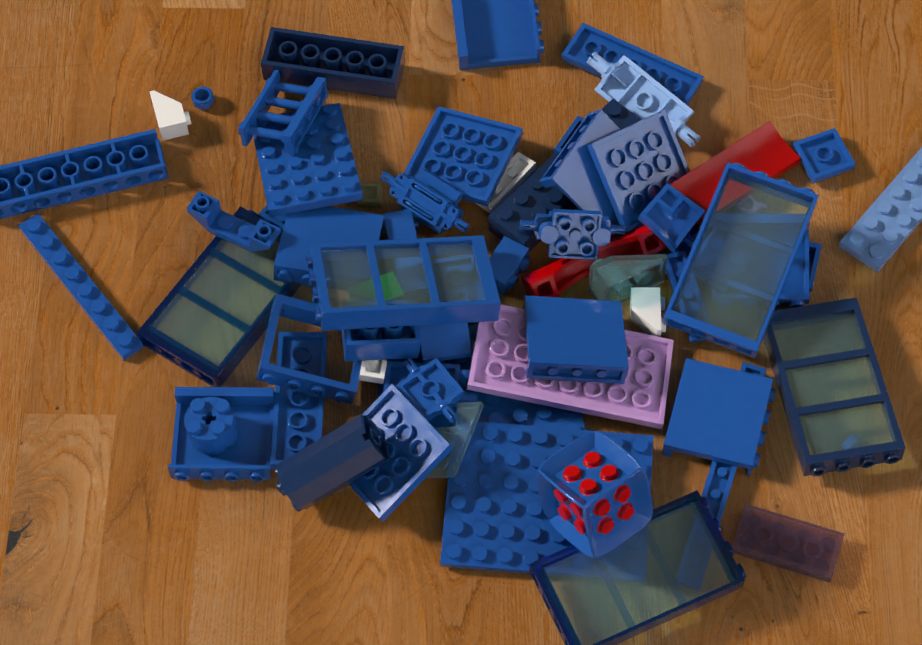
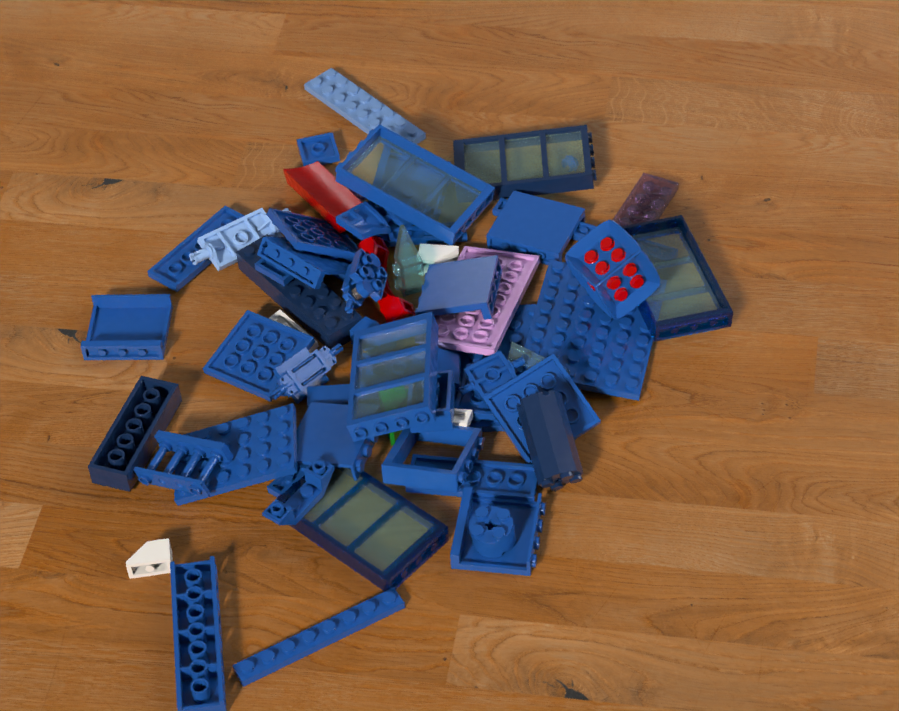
camera: 80 degrees left, 15 degrees down
blue tile [191,86,214,110] -> none

